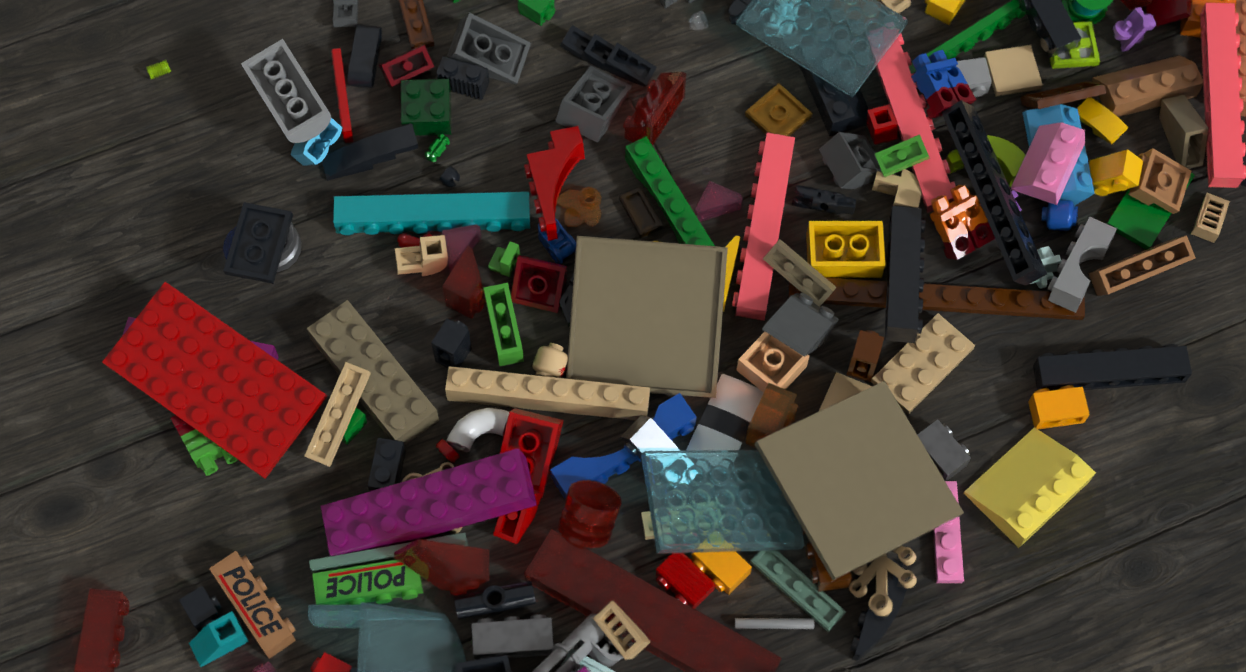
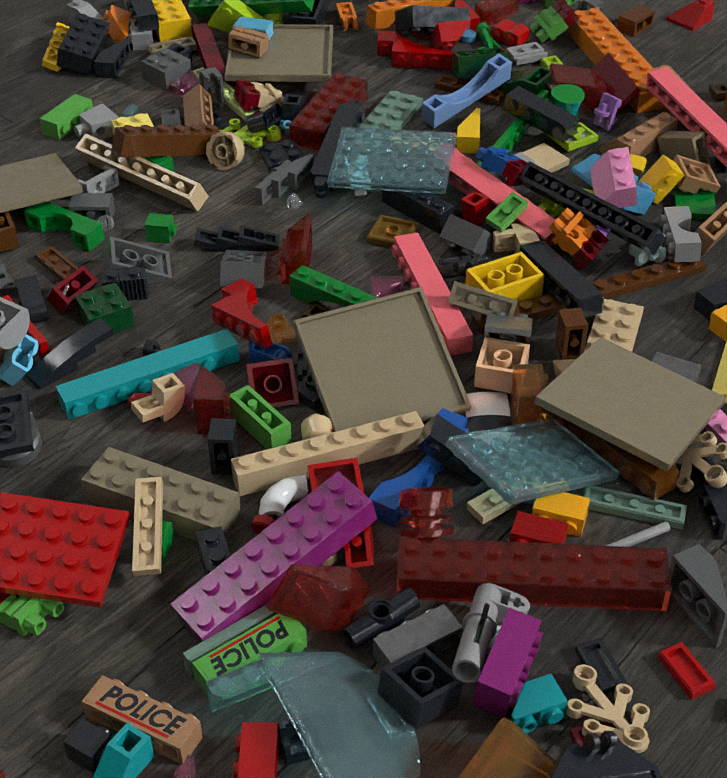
camera: 25 degrees left, 25 degrees down
green piece [425,134,450,162] -> none
bright green bracket [488,241,520,277] -> none
tan slope [593,601,650,660] -> none
reddish brown tile [1020,81,1106,109] -> none
blue head [1042,199,1078,231] -> none

